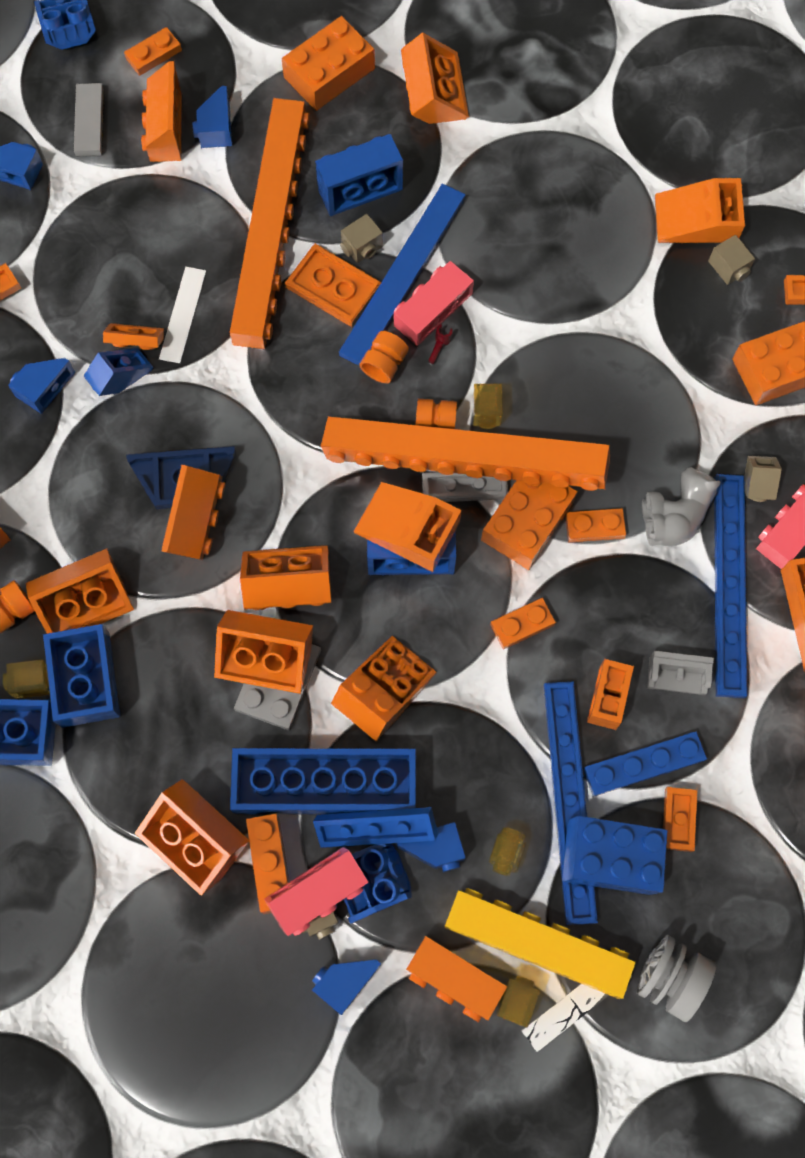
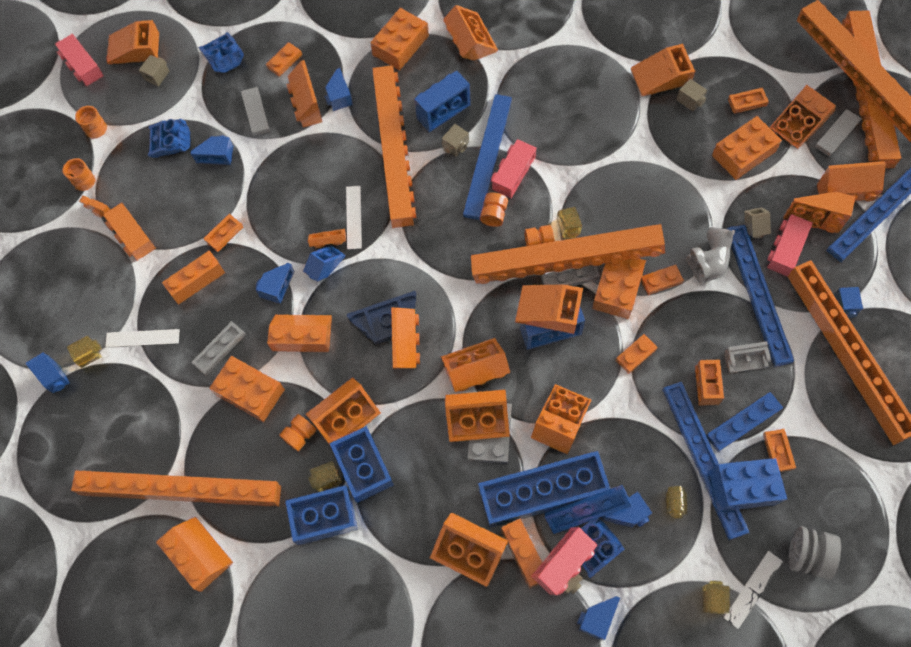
camera: 10 degrees left, 5 degrees down
orange tile [284,243,381,327] -> none
orange brick [406,936,507,1023] -> none
dark red hand [428,324,453,364] -> none
yellow brick [444,888,635,999] -> none
none -> orange slope [267,315,332,352]

